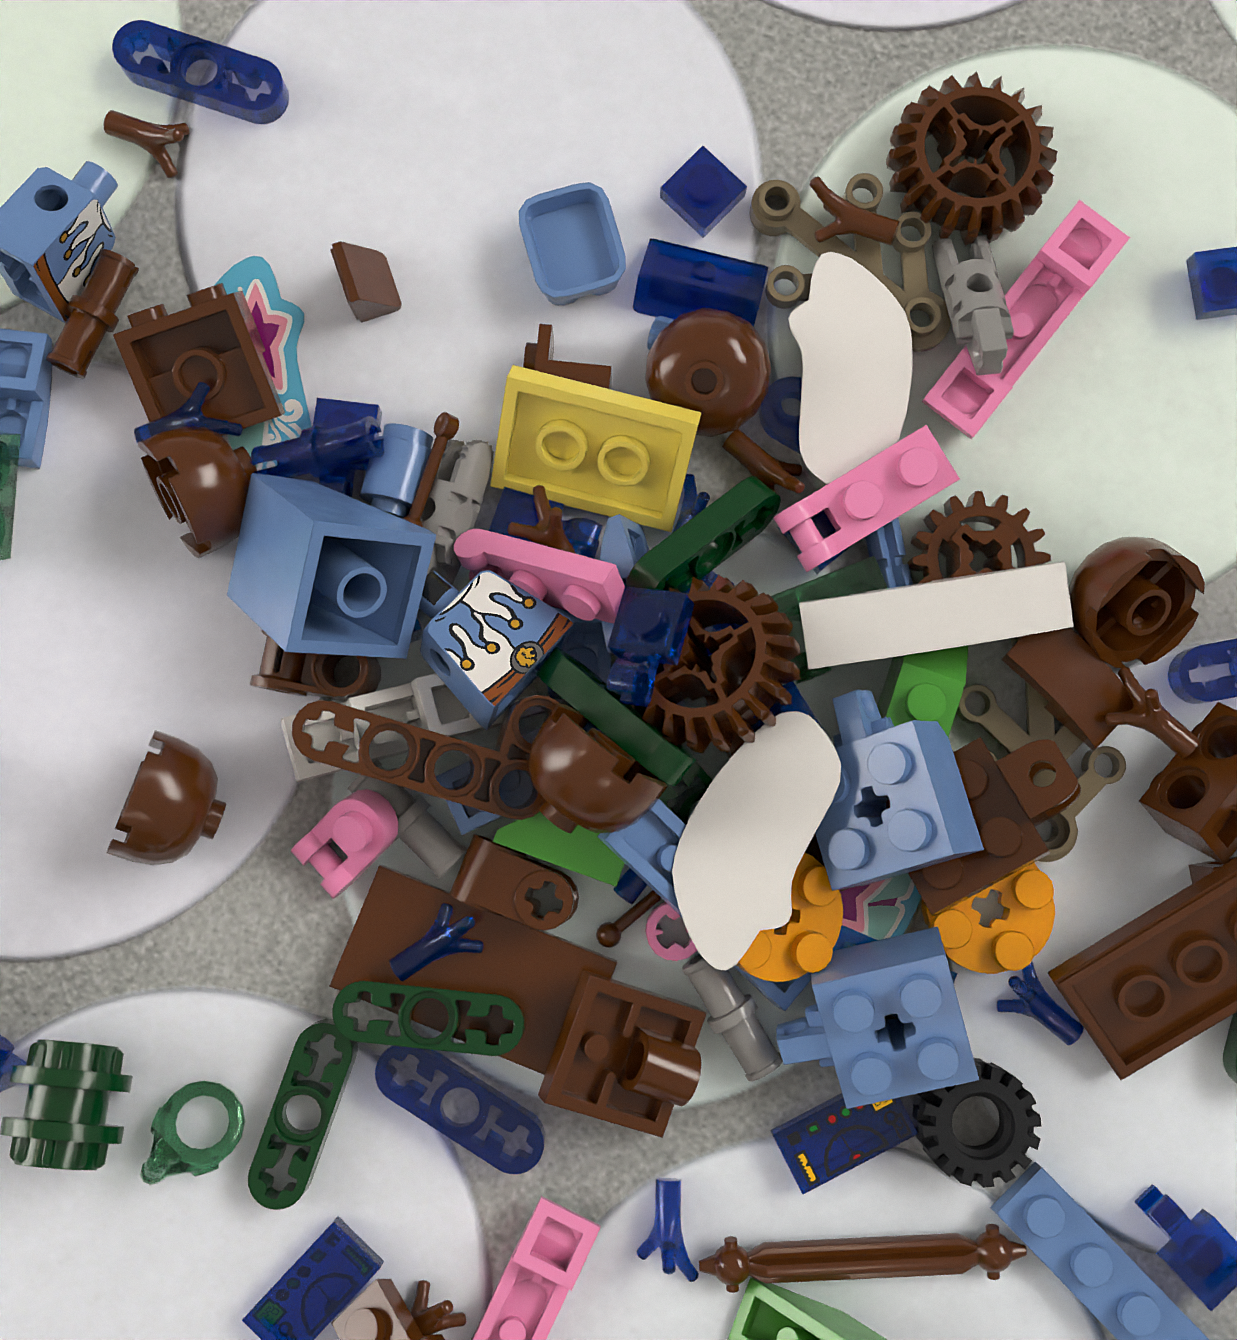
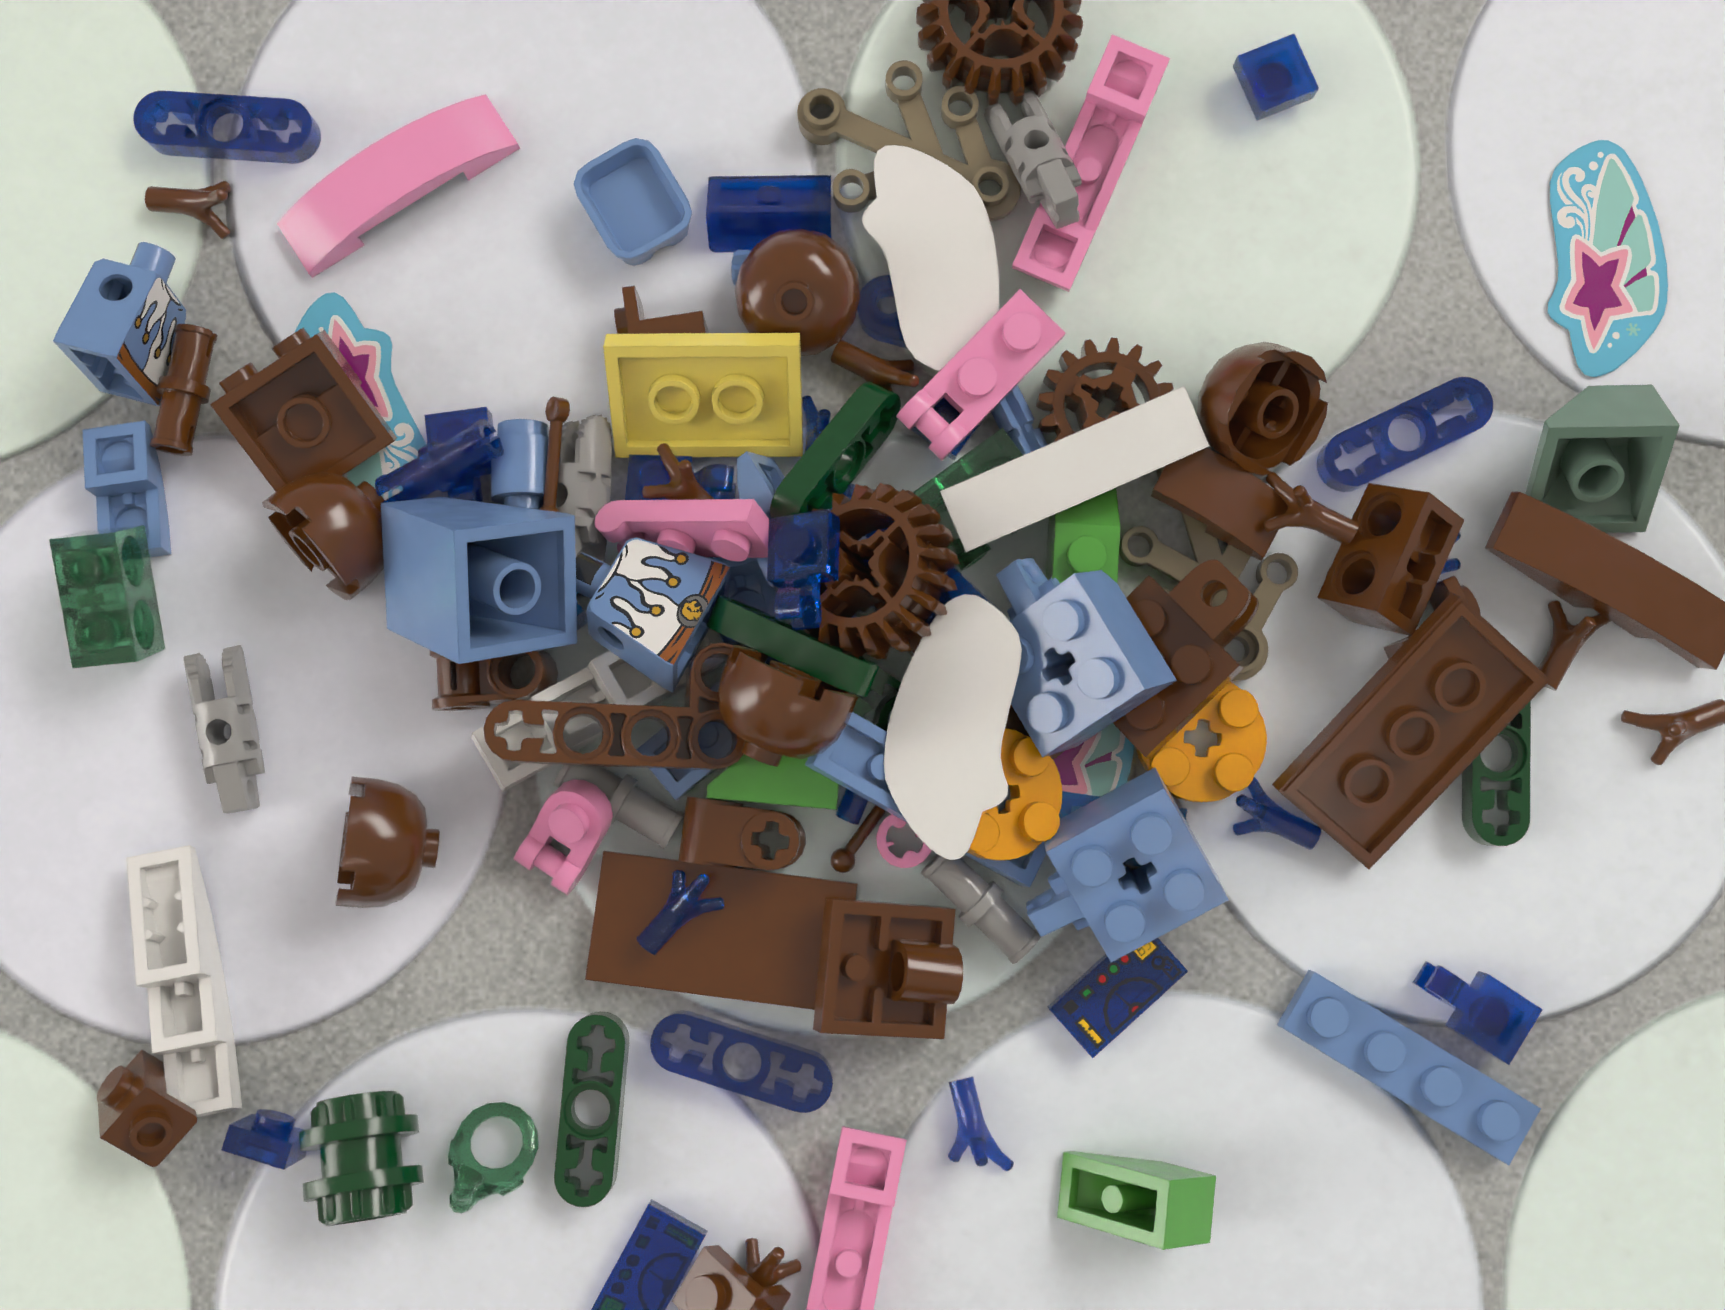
camera: 10 degrees left, 0 degrees up
clear blue bar [134,382,243,443] -> none
reddish brown slope [330,241,402,323] -> none
dark green beam [332,981,525,1056] -> none
clear blue plate [660,146,747,238] -> none
reddish brown wheel [699,1224,1027,1293] -> none
reddish brown bar [809,176,900,246] -> none
black tyre [912,1058,1042,1188] -> none
none -> light grey hinge [183,645,265,814]
none -> bright pink slope [277,94,520,278]

